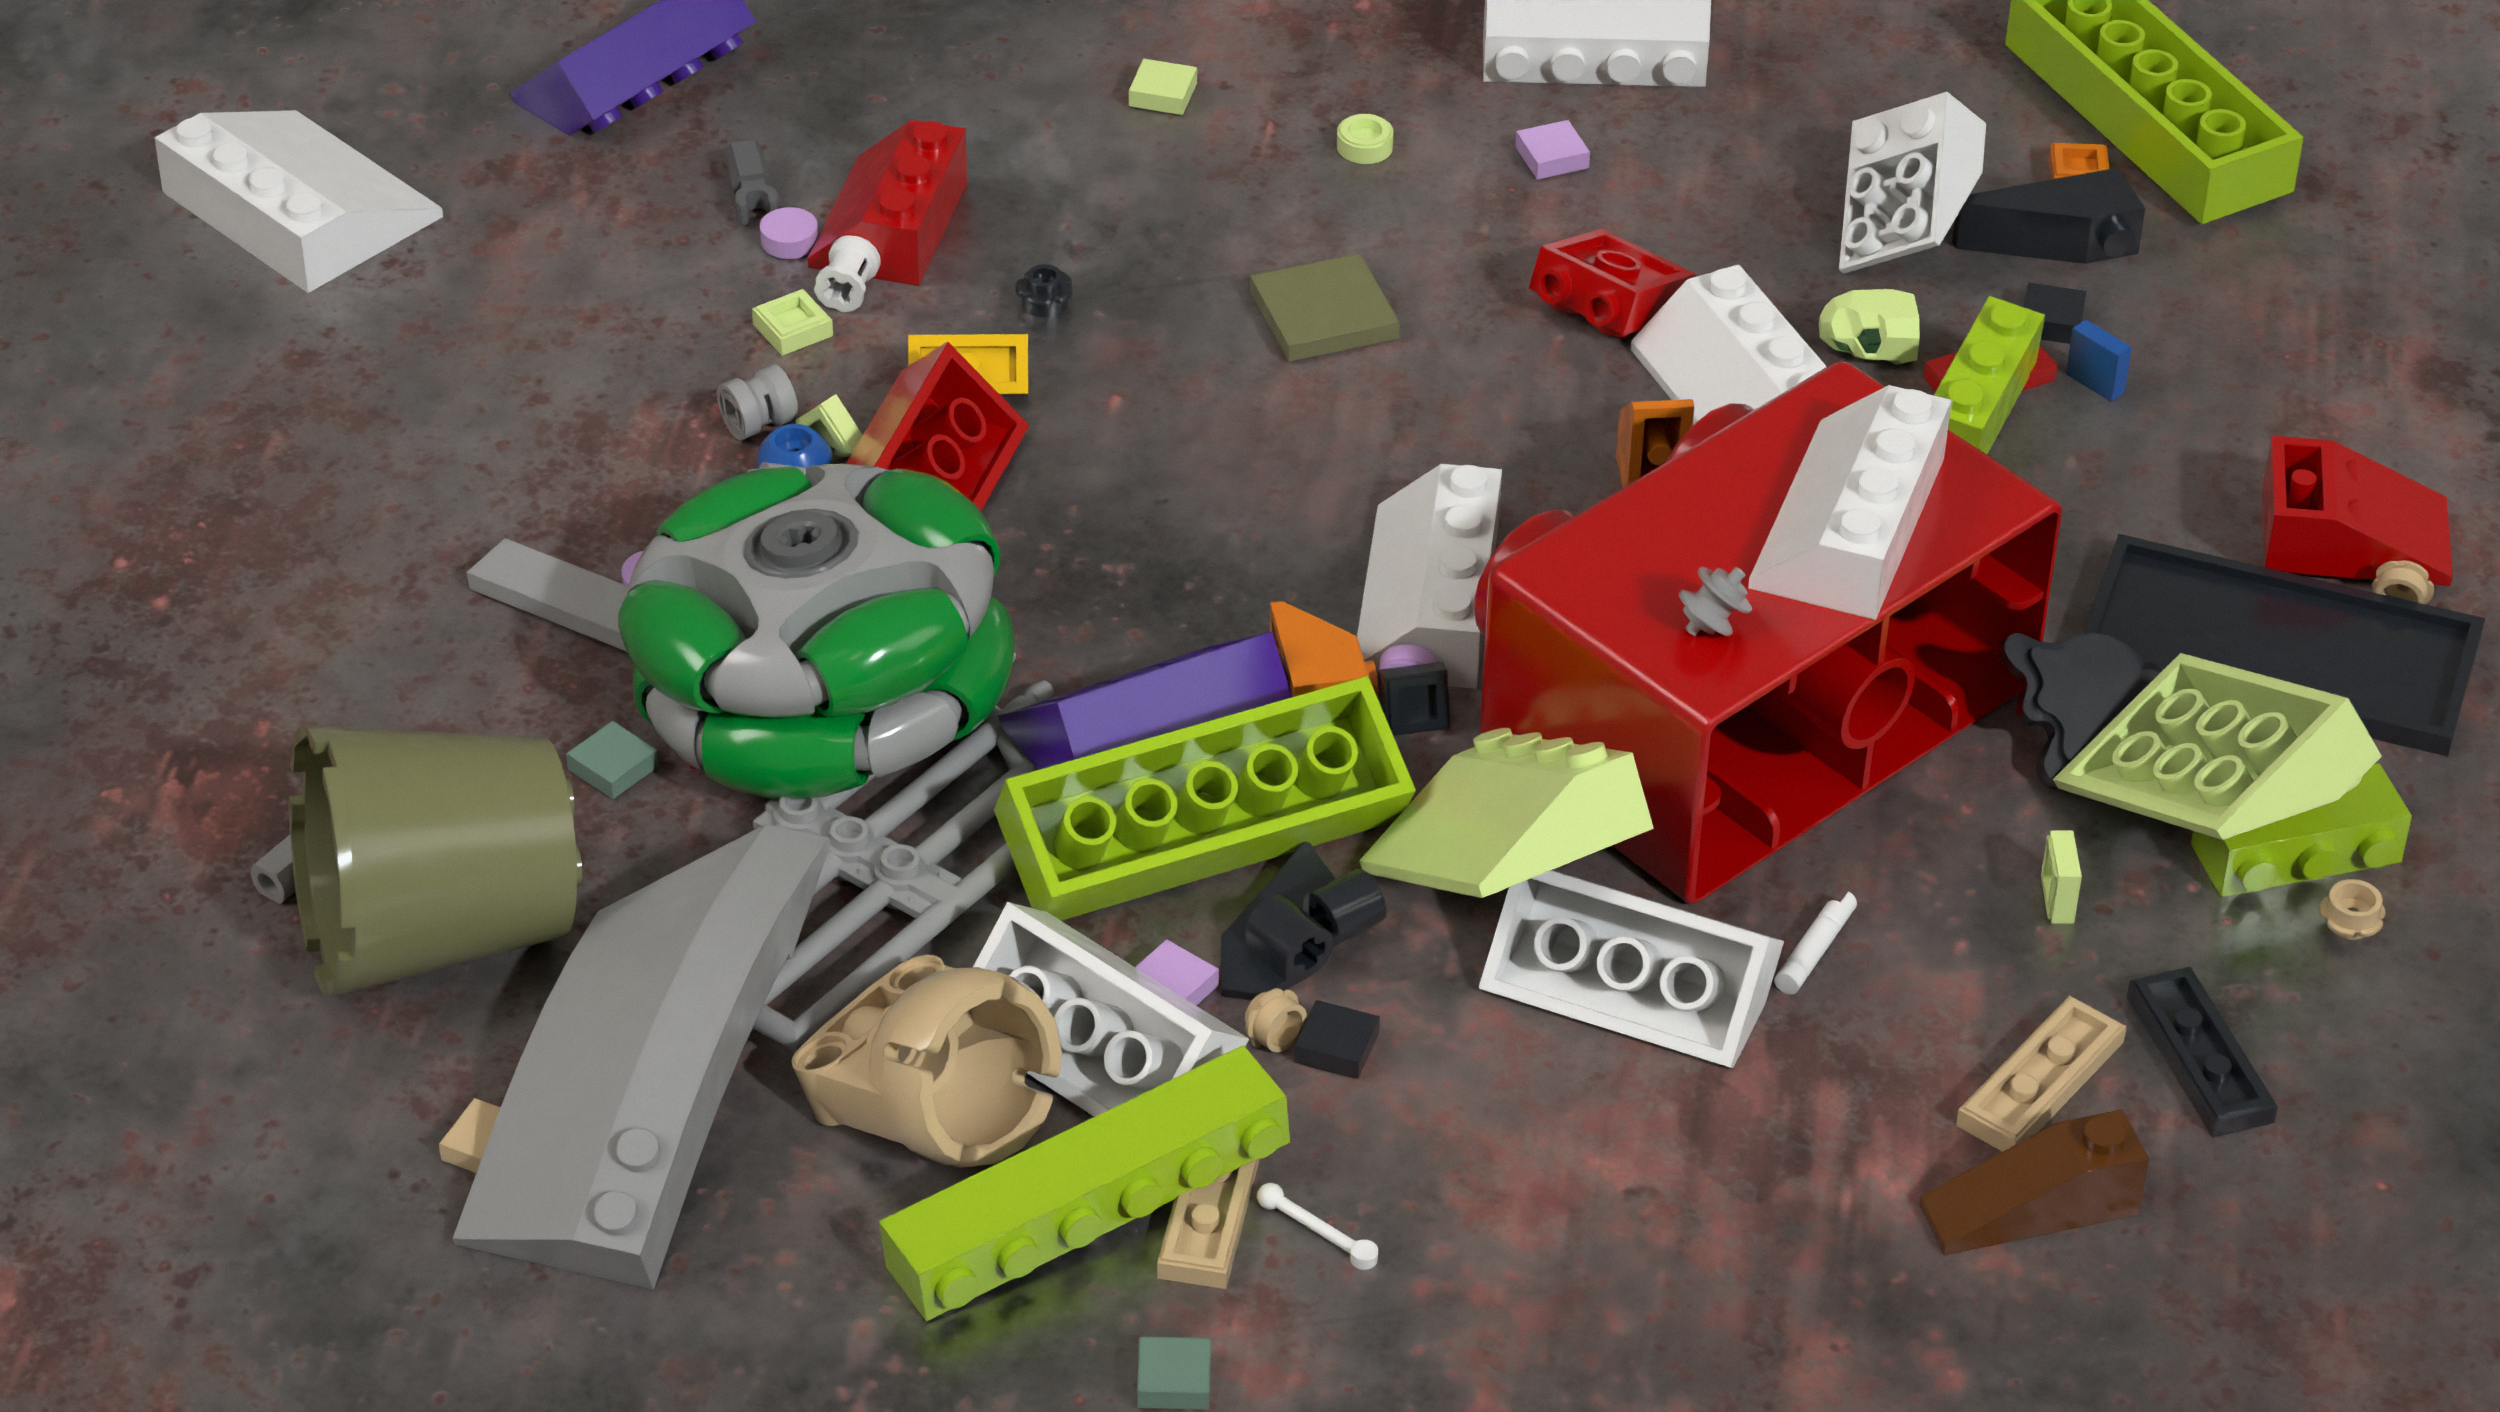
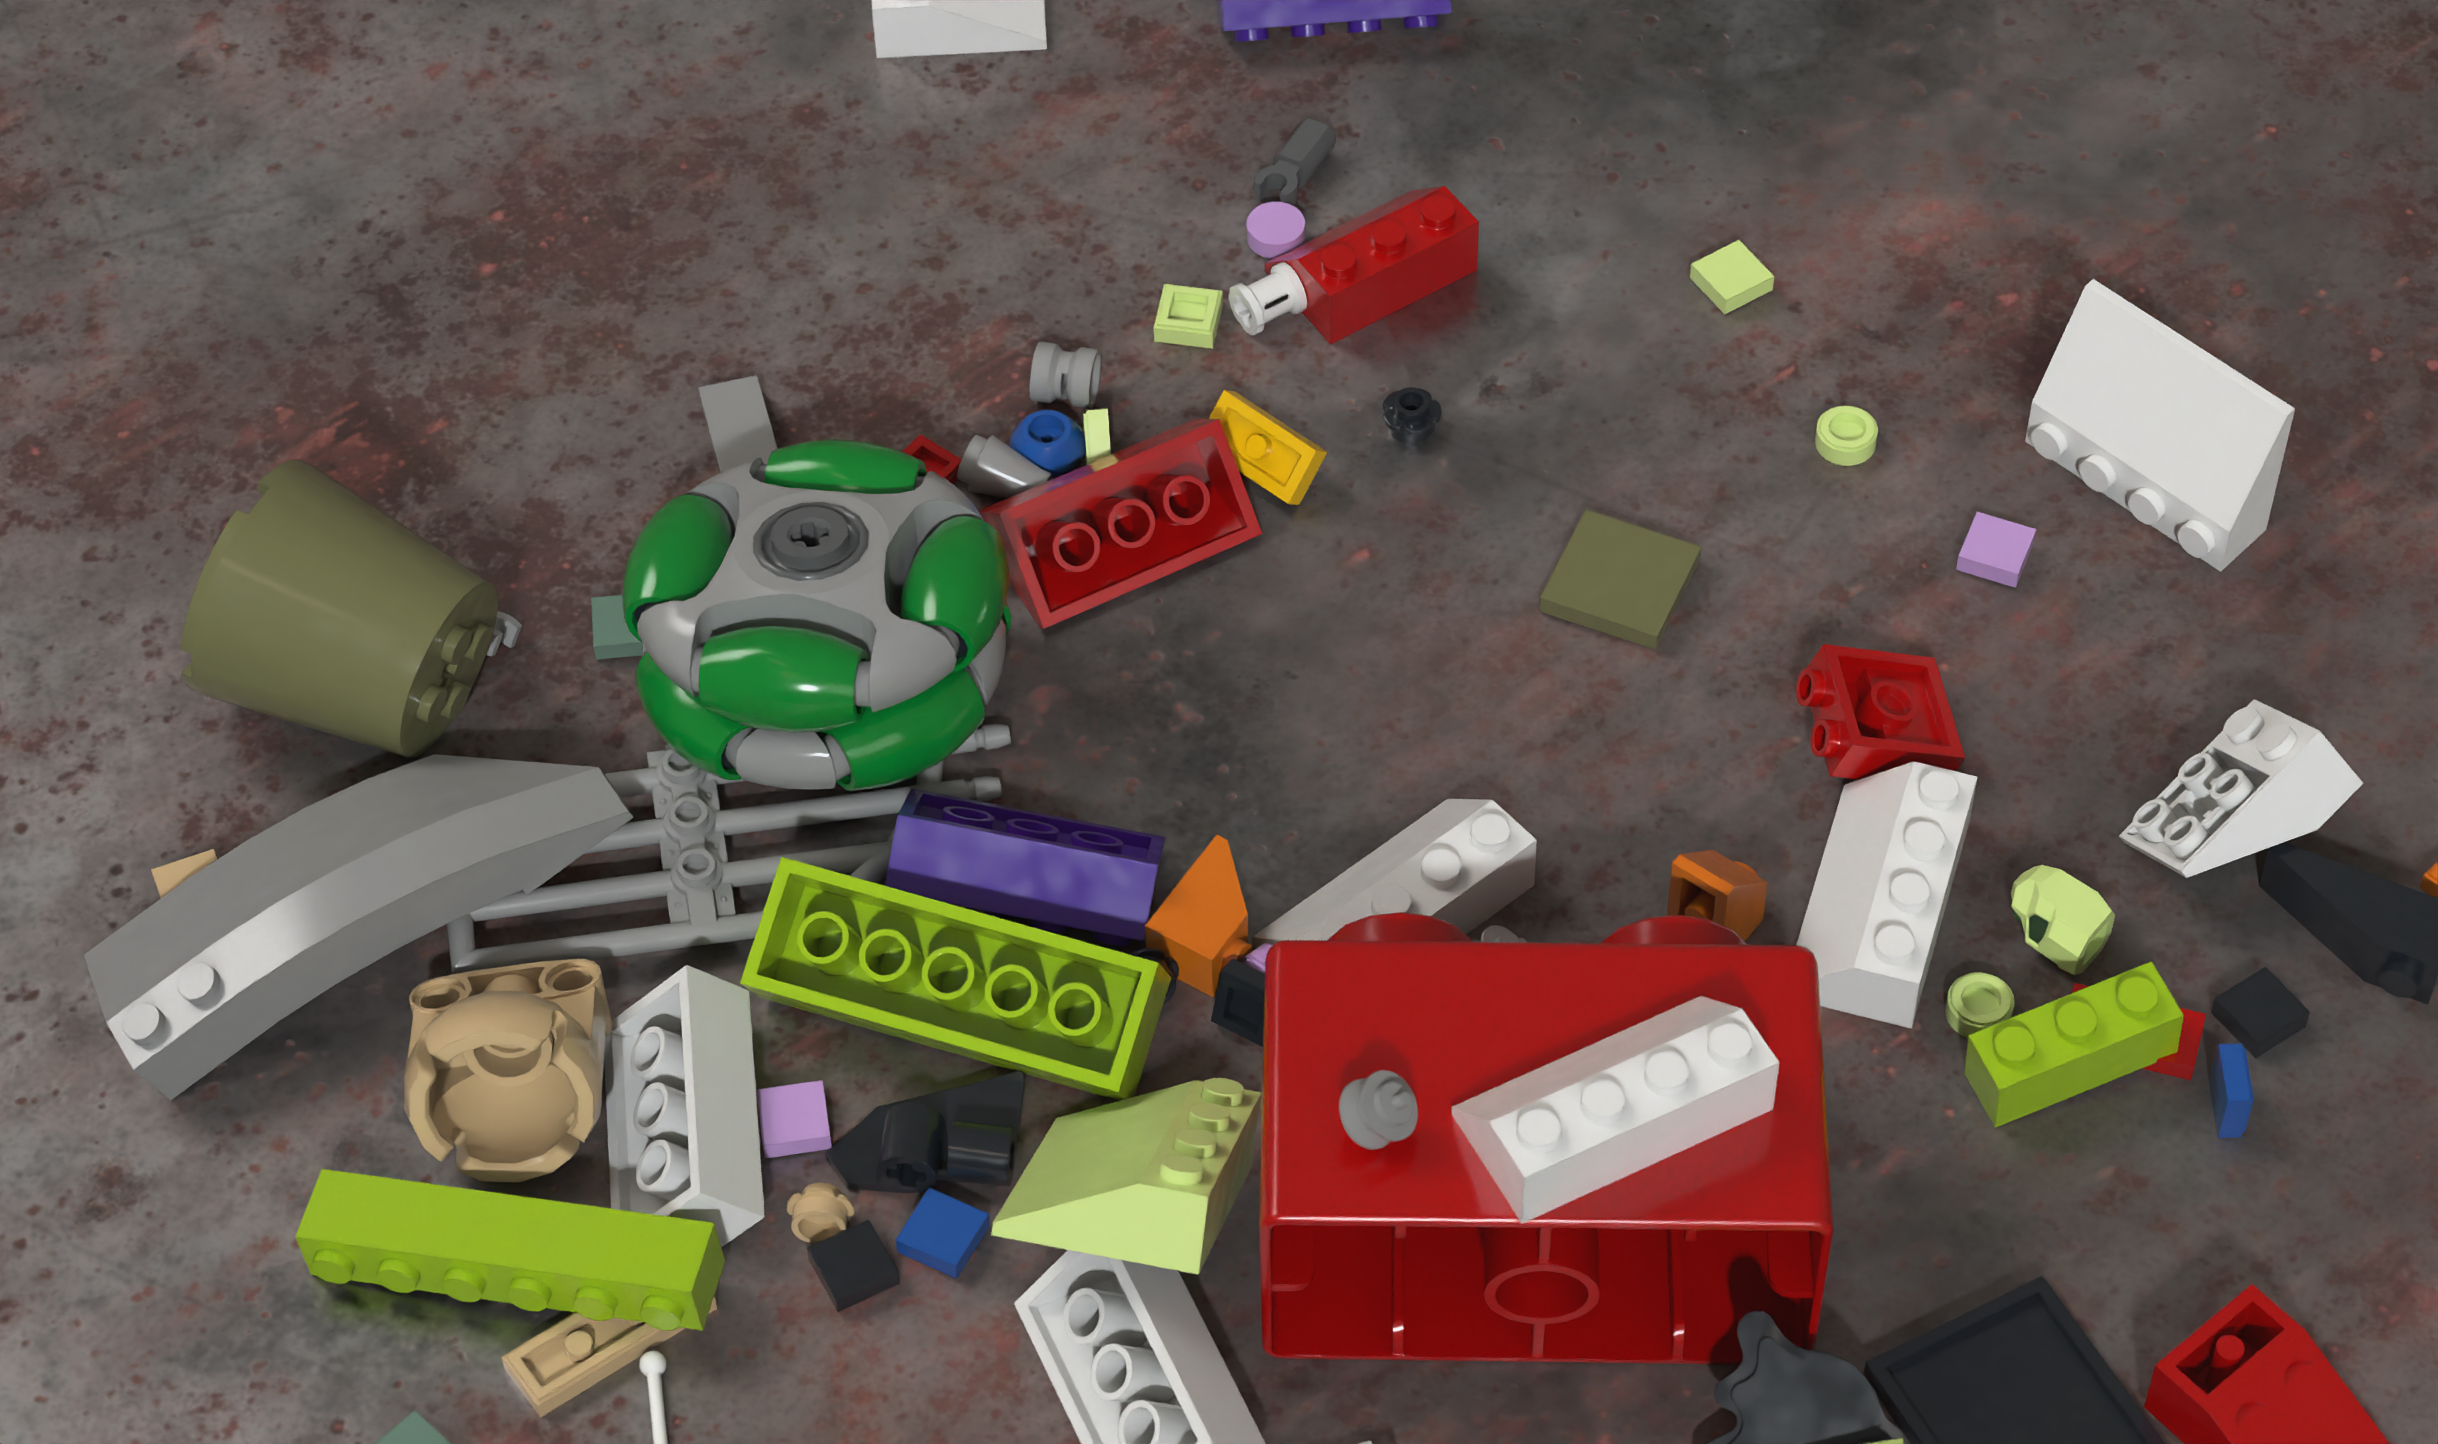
camera: 45 degrees right, 10 degrees up
none -> blue tile [896,1188,990,1279]

